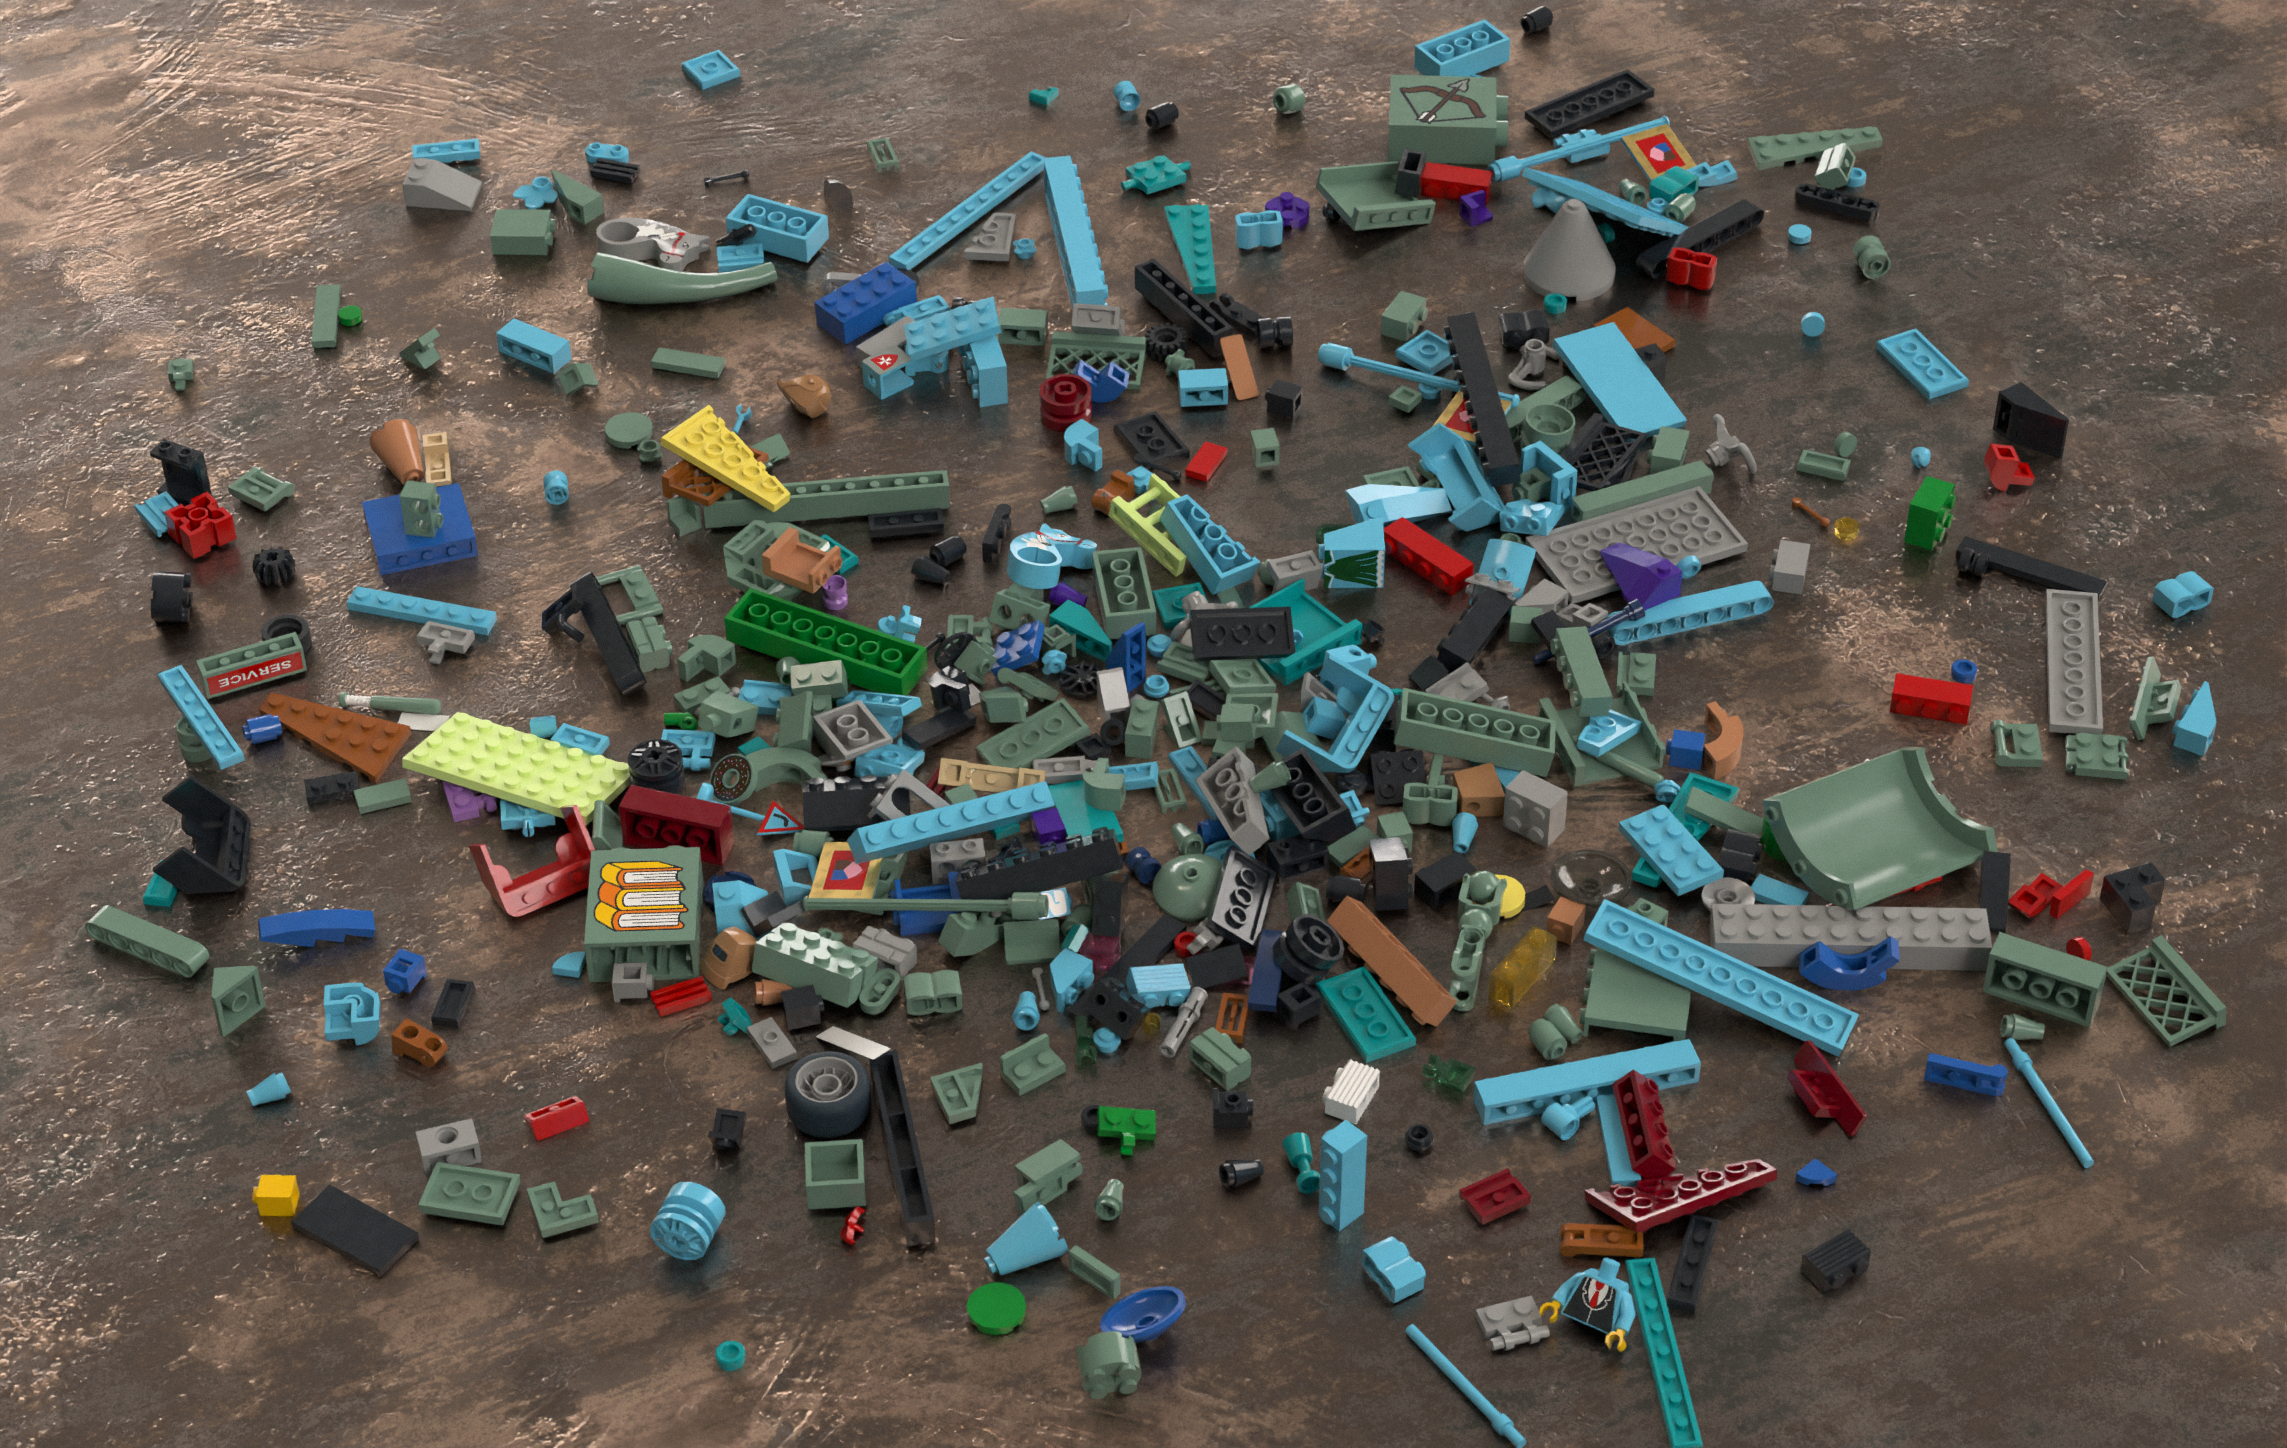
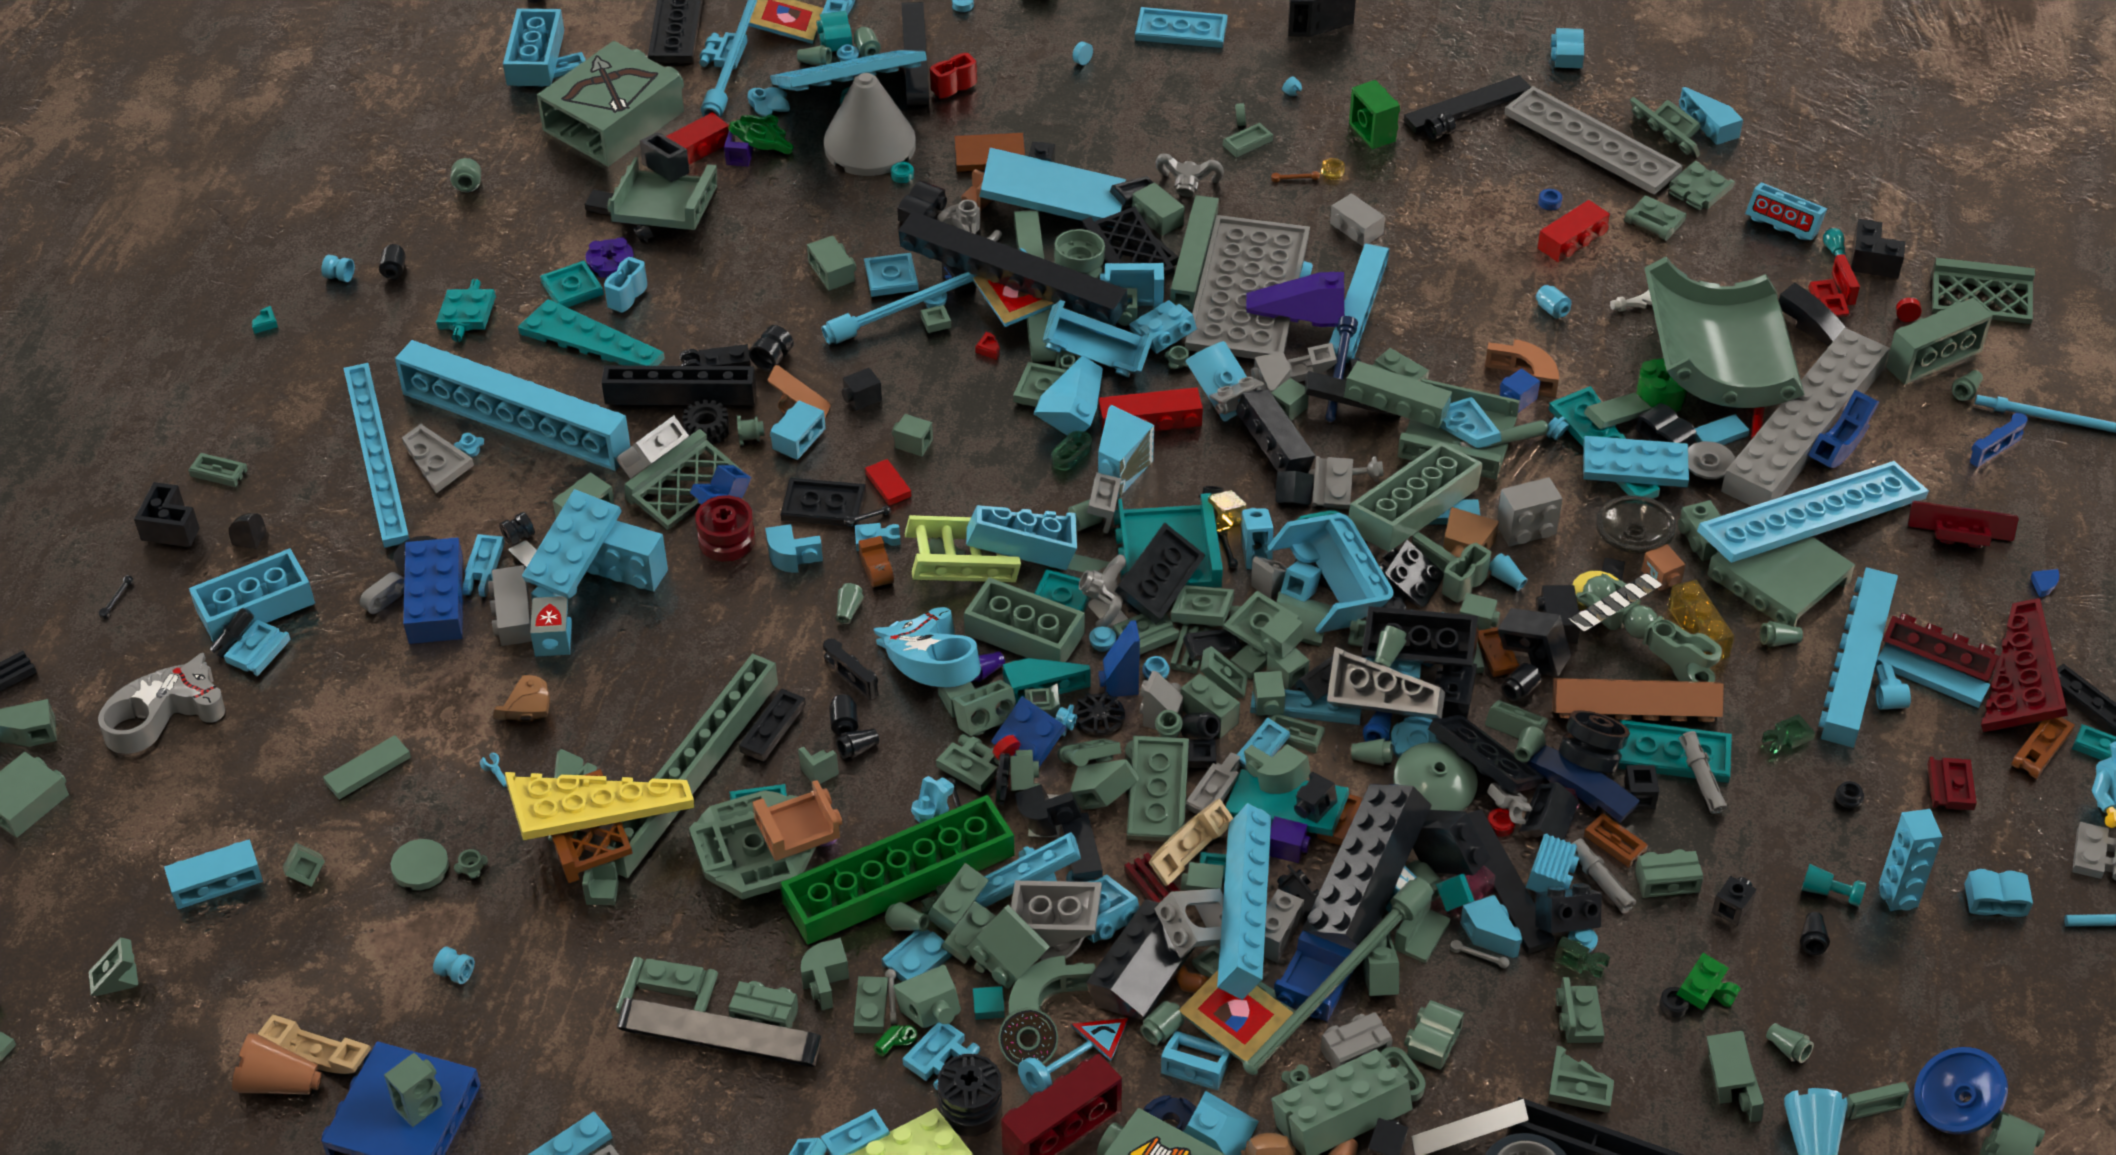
camera: 55 degrees left, 5 degrees up
black plate [541,584,584,643] -> none
sand green brick [587,253,777,304] -> none
black panel [741,891,805,938] -> none
medium azure cone [1012,991,1040,1030] -> none
white brick [1322,1059,1380,1124] -> none
sand green brick [1528,1019,1567,1060] -> none
red brick [1984,444,2035,491] -> none
none -> black brick [134,482,200,547]
none -> teal tile [540,260,604,308]
none -> green tile [728,115,794,154]
none -> sand green panel [798,747,839,784]
none -> red tile [975,331,1000,360]
none -> red tile [993,735,1021,761]
none -> black tile [1110,176,1153,206]
none -> sand green cone [1155,710,1183,738]
none -> clear yellow panel [1208,490,1247,531]
none -> sand green brick [1253,671,1285,715]
none -> black brick [1294,772,1338,823]
none -> sand green cone [1514,726,1546,762]
none -> medium azure brick [1536,285,1571,319]
none -> sticker [1570,573,1662,631]
none -> light grey pin [1679,731,1727,814]
none -> medium azure brick [1745,182,1827,240]
none -> teal piece [1823,228,1849,262]

